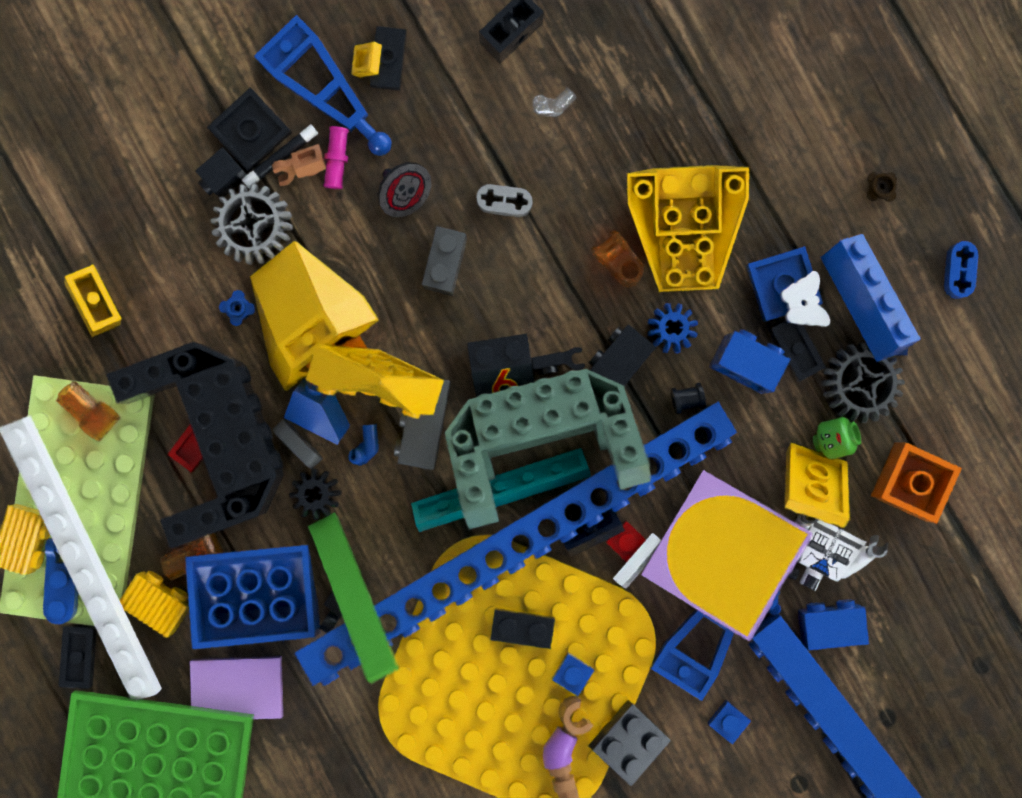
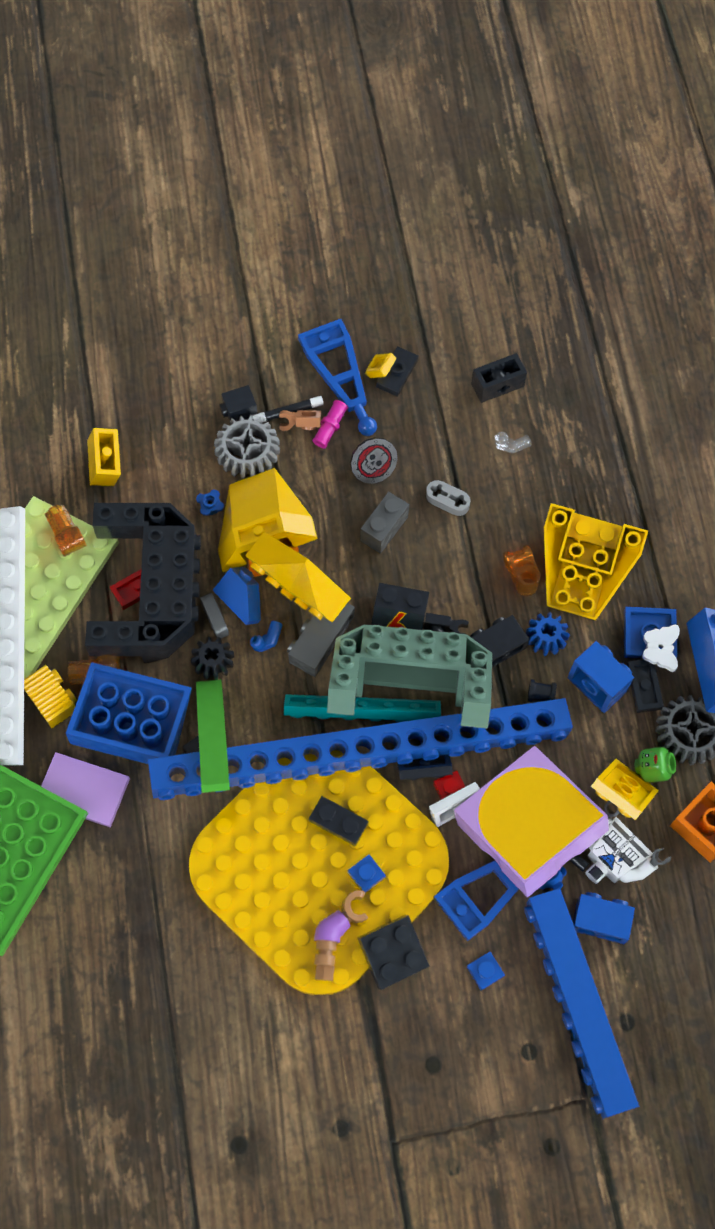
camera: 20 degrees right, 20 degrees down
black tile [207,87,292,172] -> none

